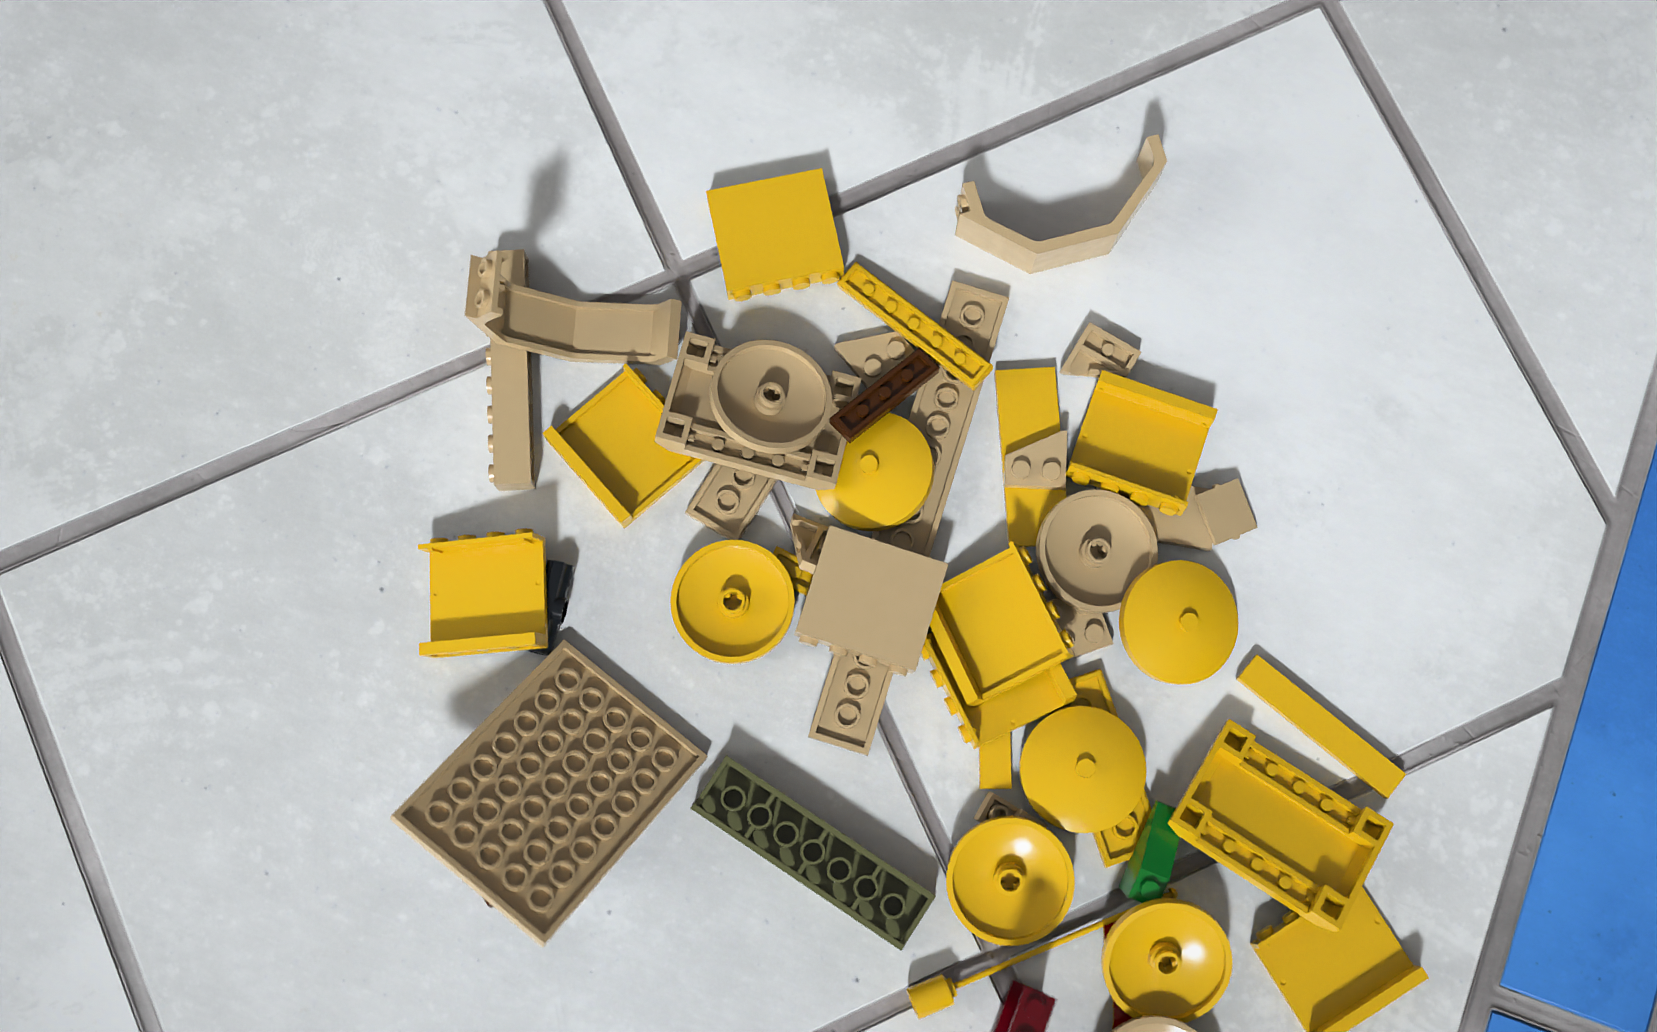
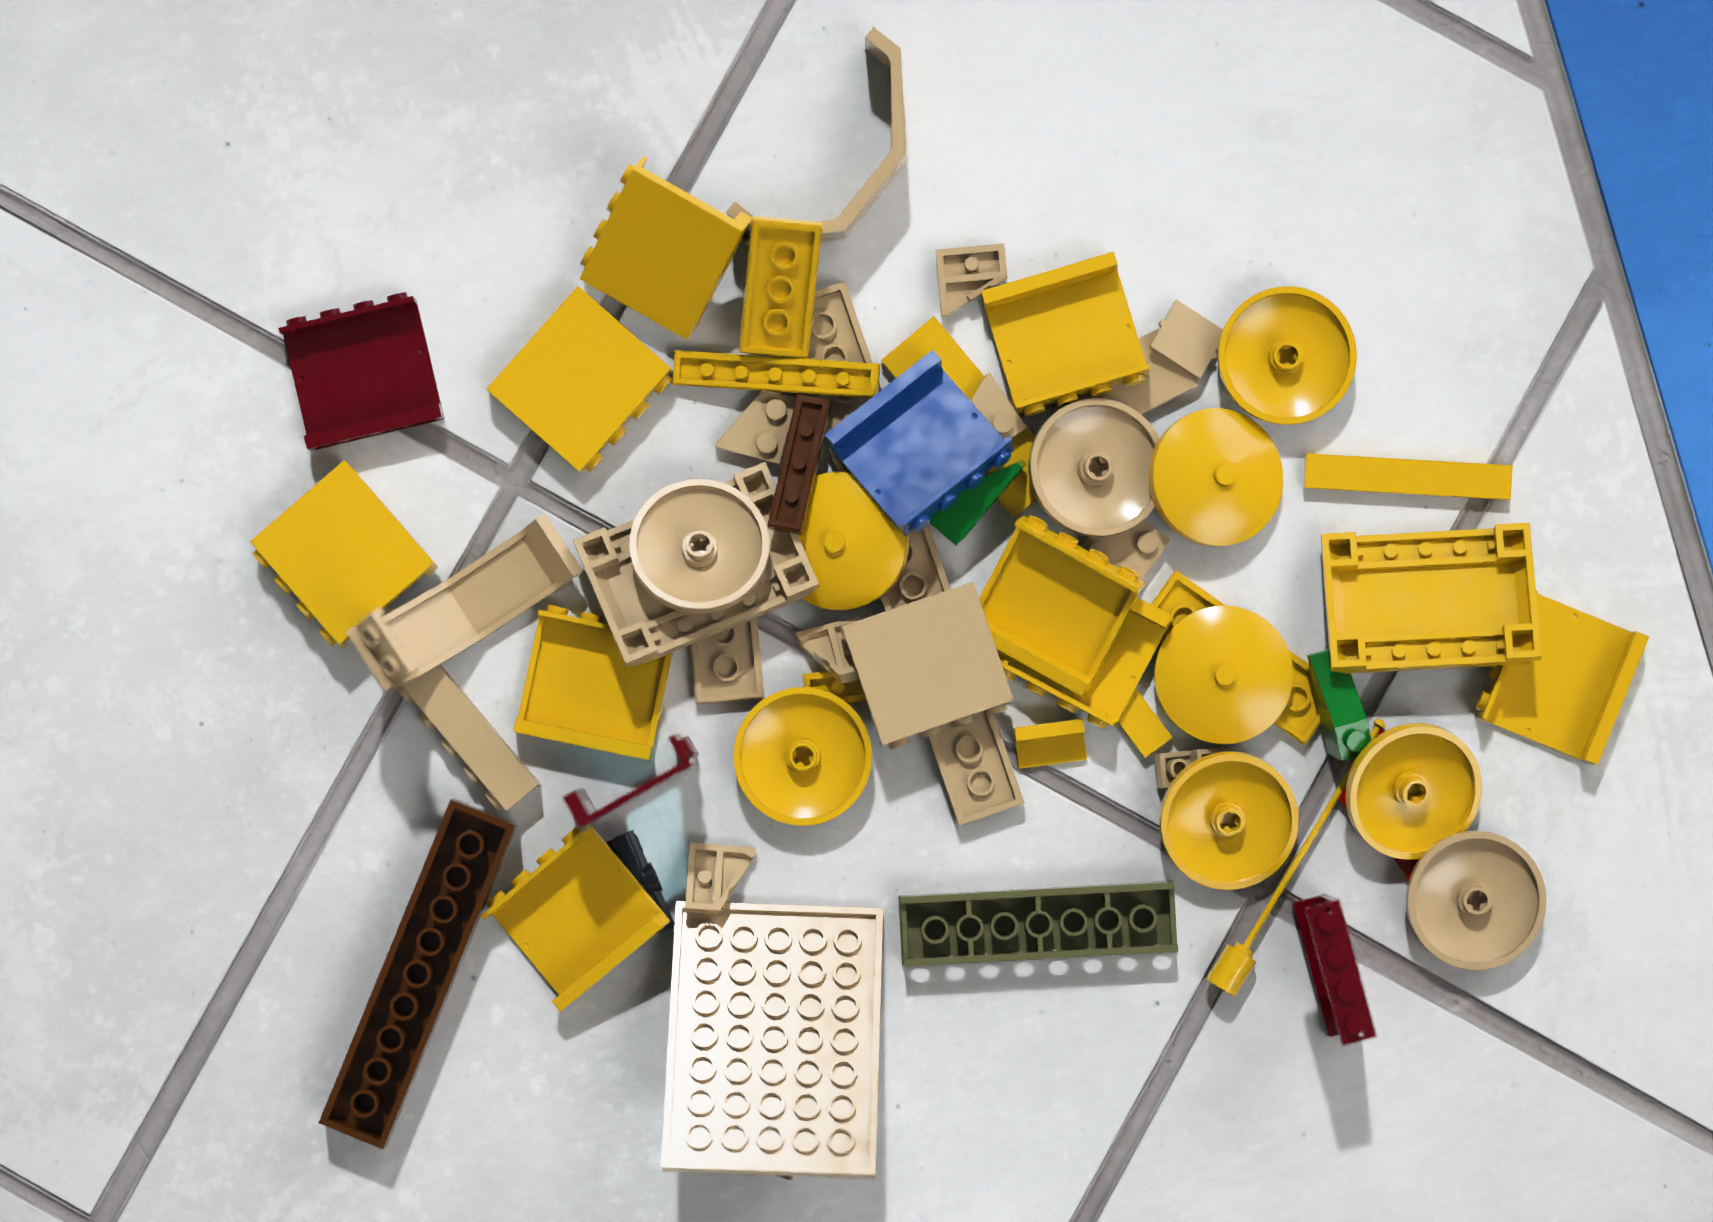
camera: 40 degrees left, 10 degrees up
none -> yellow panel [250,460,439,649]
none -> dark red panel [278,292,445,451]
none -> reddish brown brick [319,798,518,1149]
none -> dark red panel [562,734,699,828]
none -> yellow panel [579,156,752,340]
none -> tan wing [684,842,756,915]
none -> yellow tile [739,216,823,359]
none -> panel [824,350,1013,537]
none -> green slope [929,460,1027,546]
none -> yellow panel [1013,718,1087,769]
none -> yellow dish [1217,286,1357,425]

